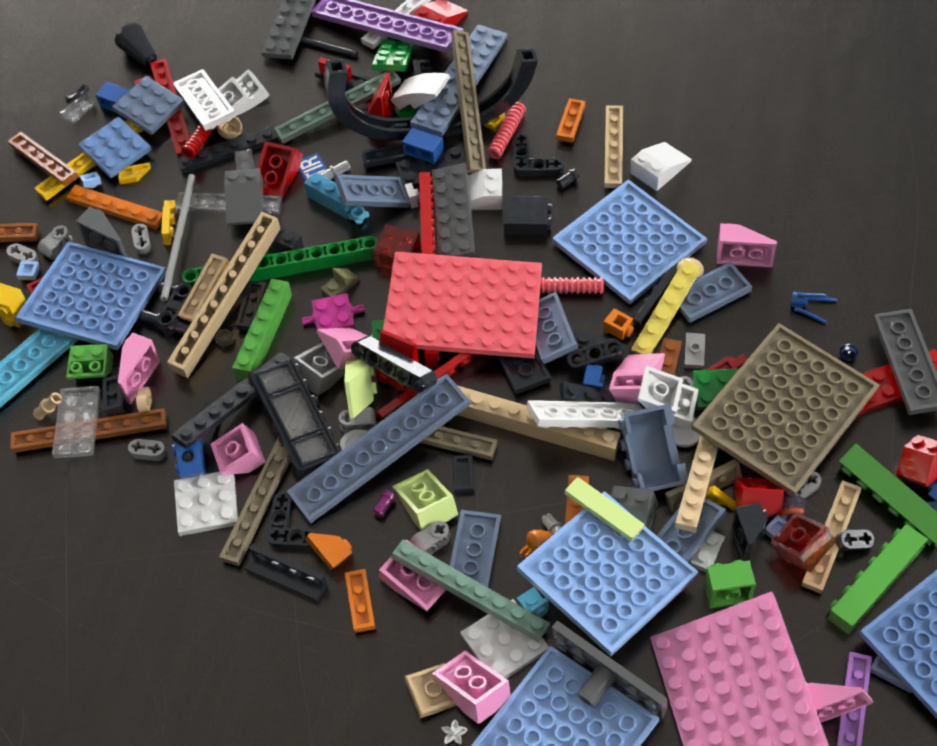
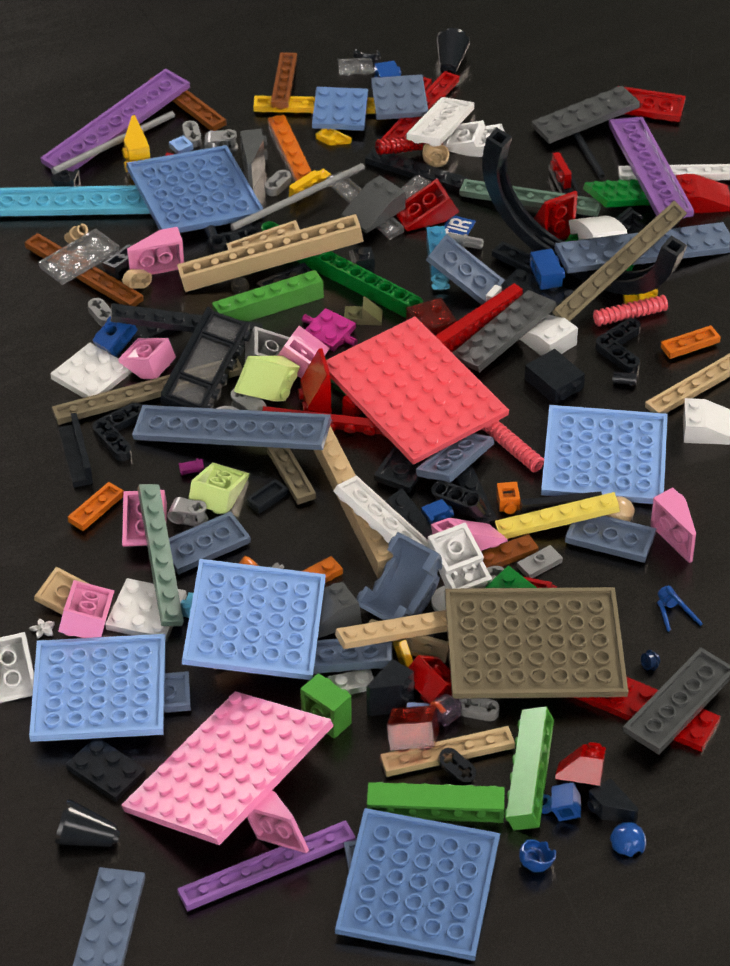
camera: 45 degrees right, 10 degrees down
bright green slope [66,344,114,380] -> none
light blue plate [80,172,101,188] -> none
orange slope [305,533,353,571] -> none
black beam [351,336,437,393] -> none
dark grey plate [552,621,667,718] -> none
yellowish green tile [564,477,645,542] -> none

